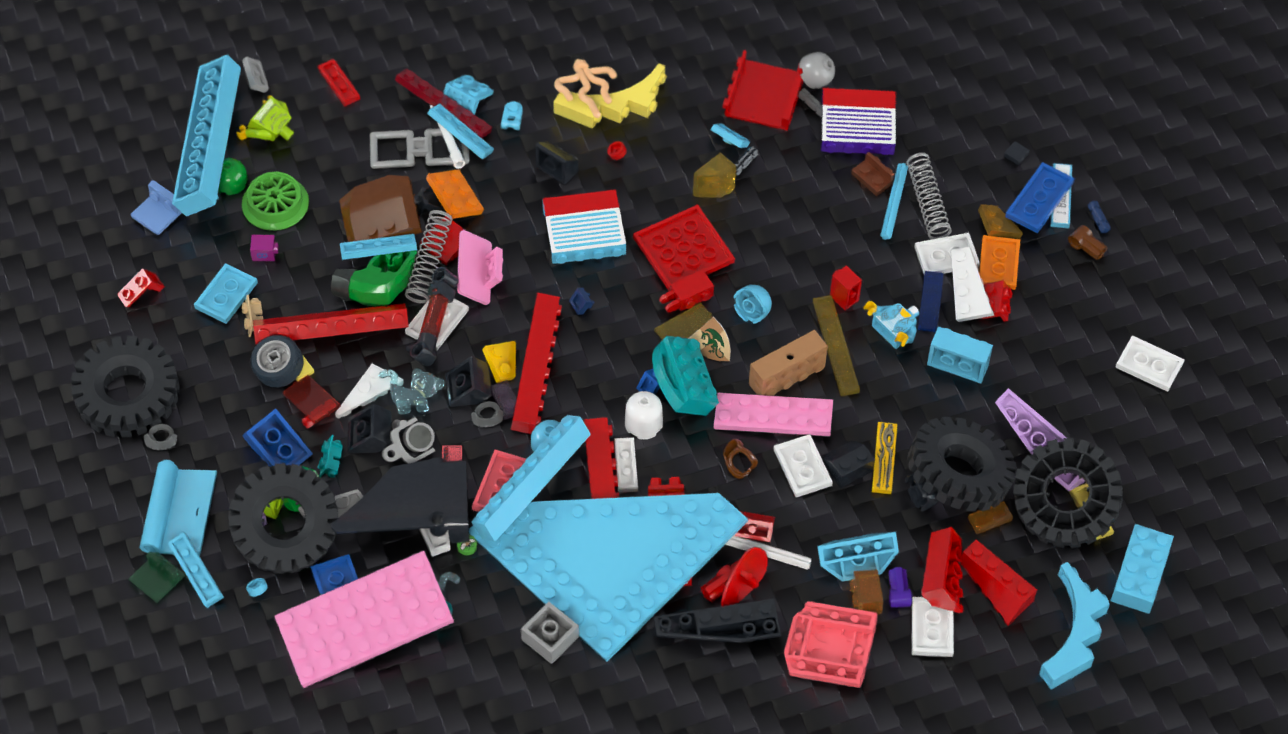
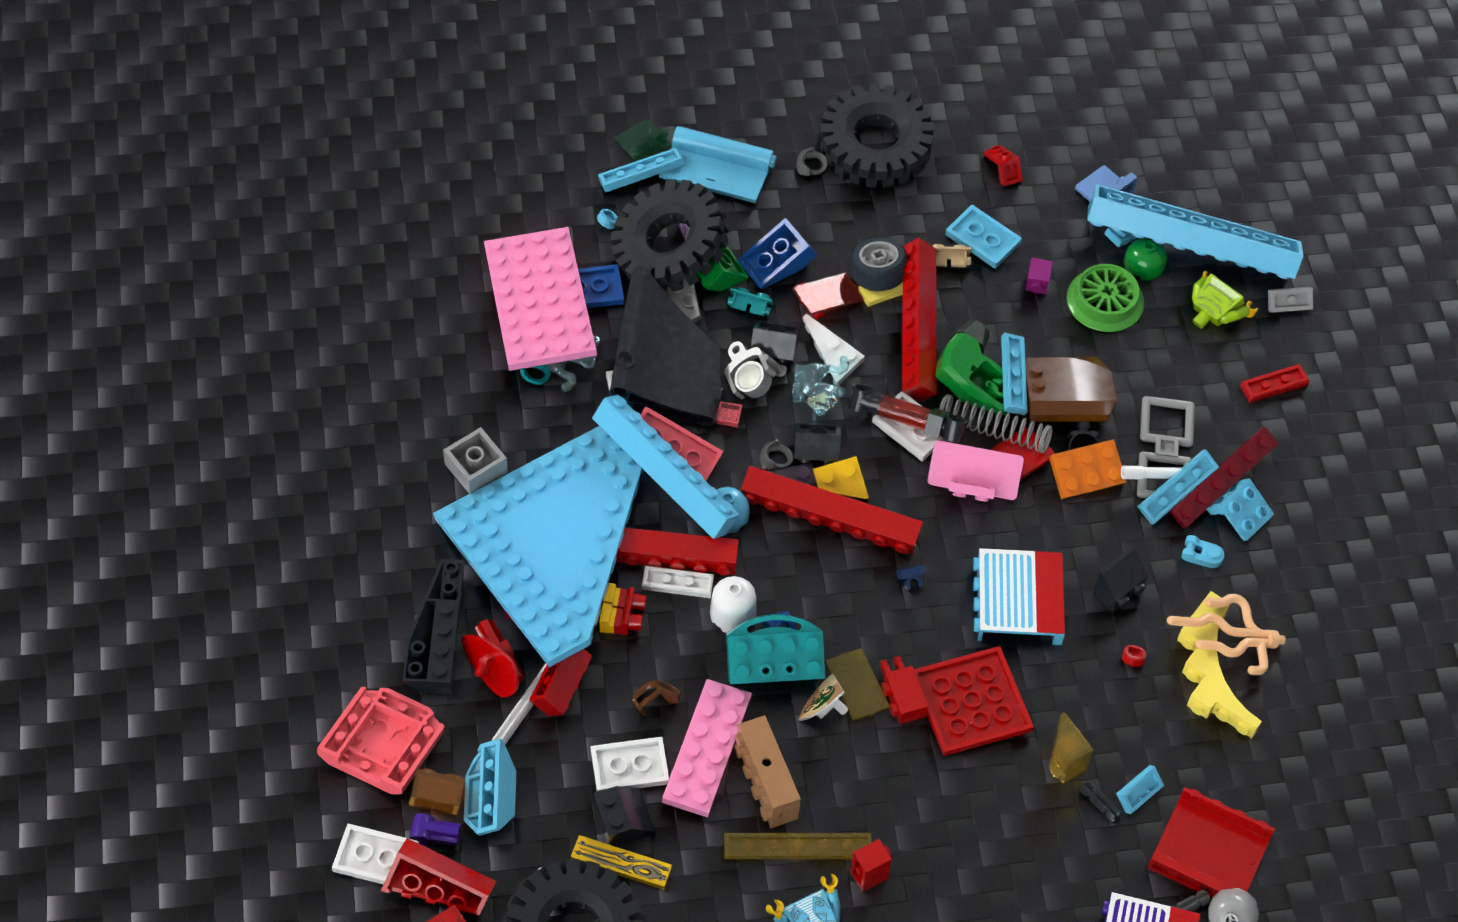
camera: 100 degrees right, 0 degrees up
medium azure cylinder [734,285,772,323] -> none

